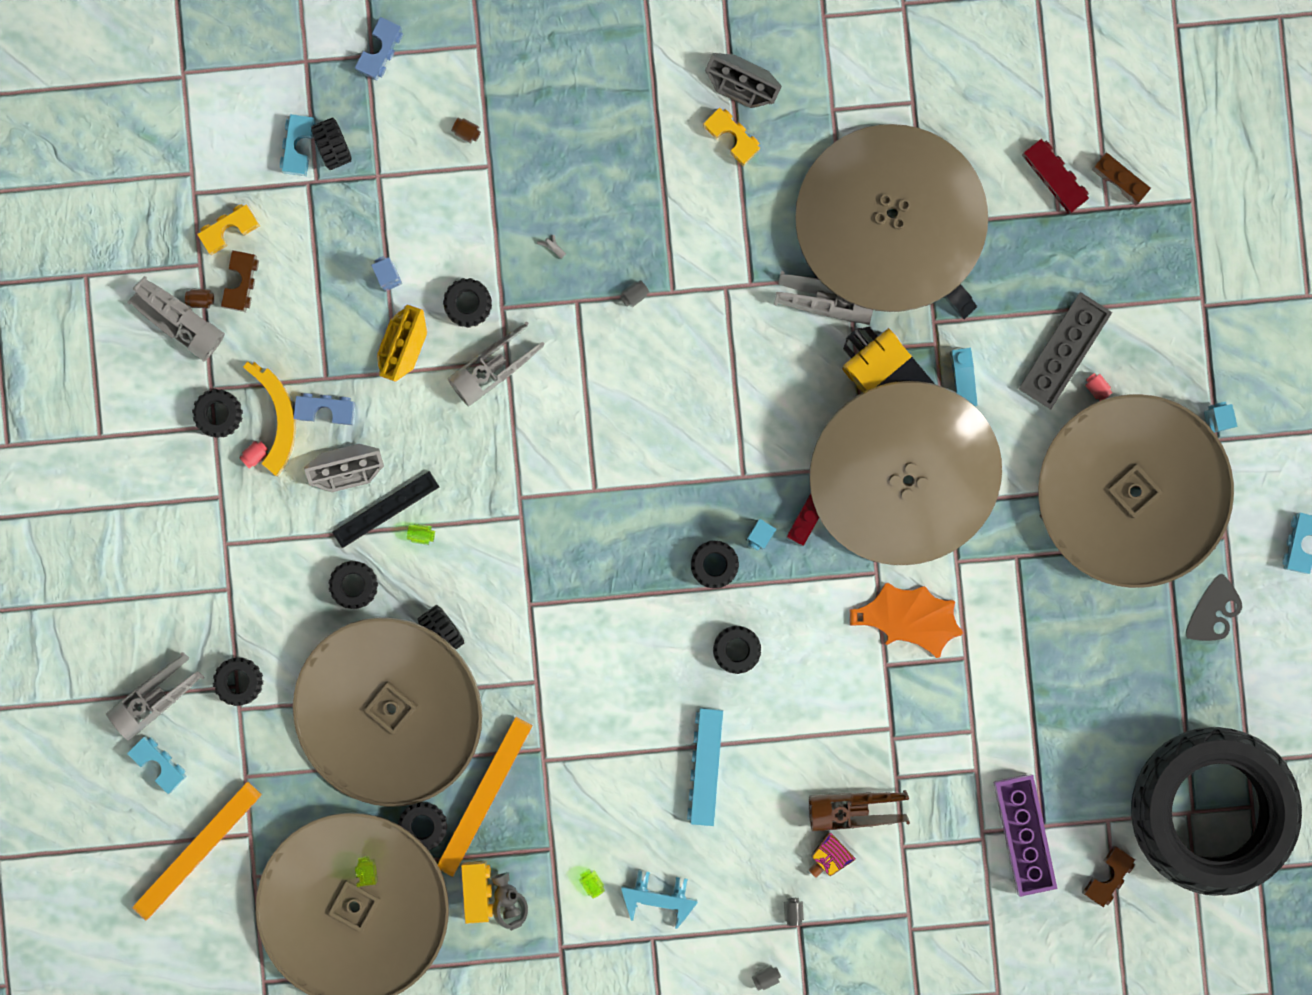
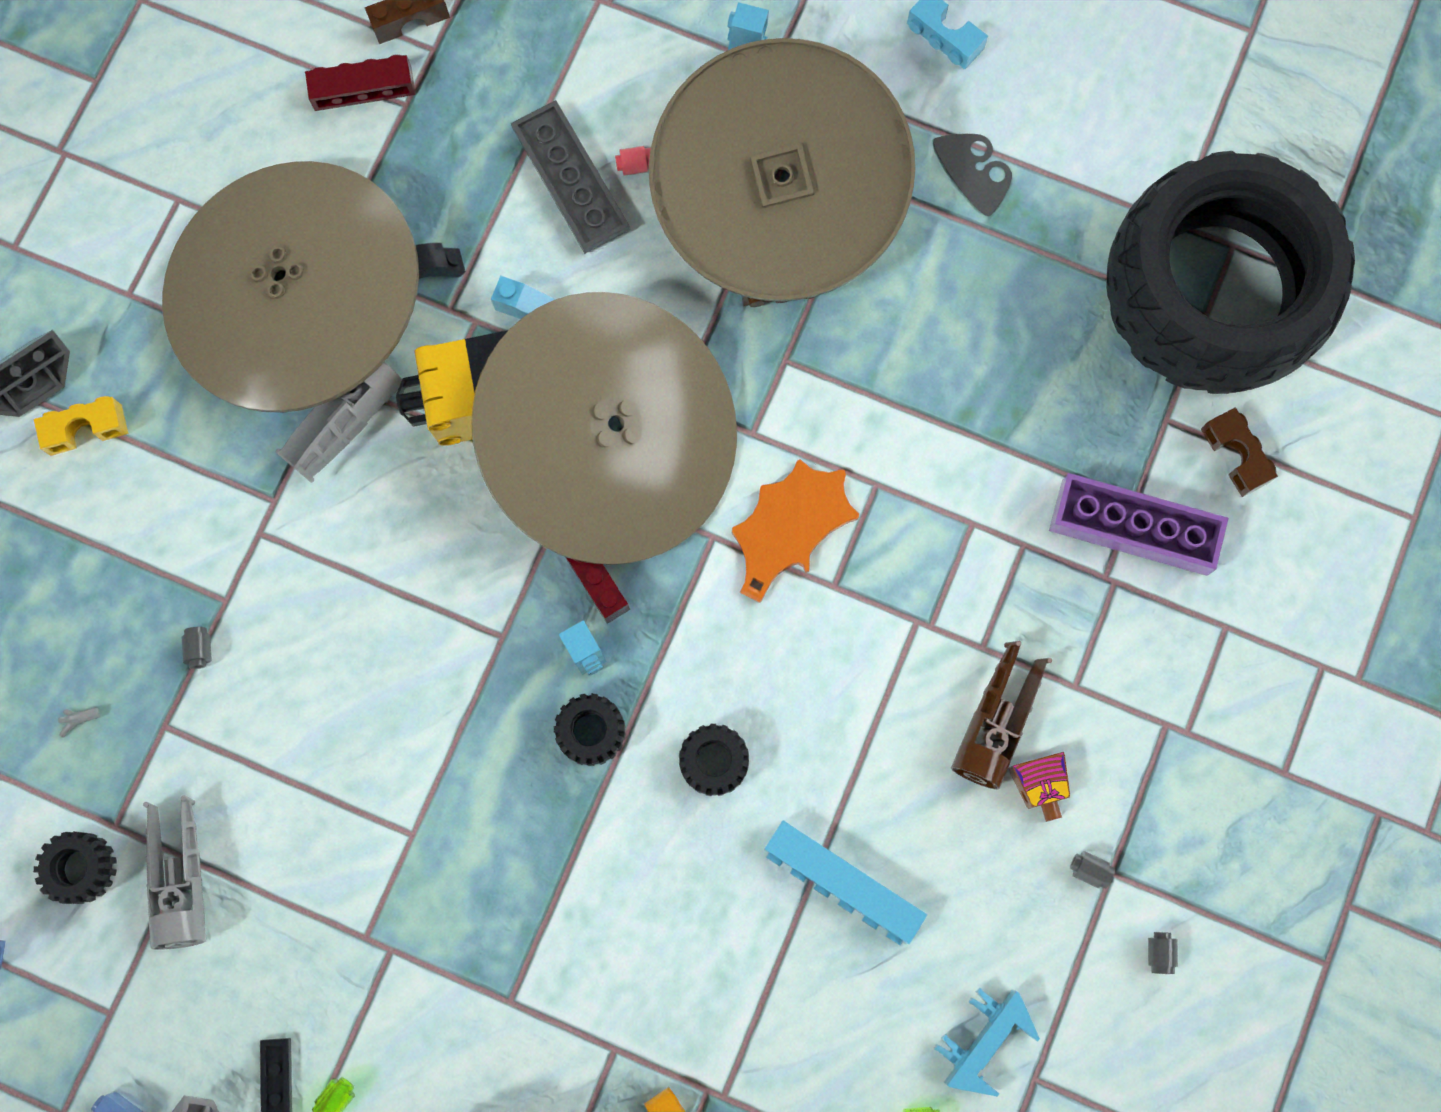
camera: 55 degrees left, 10 degrees down
yellow wedge [377,304,427,382] -> none

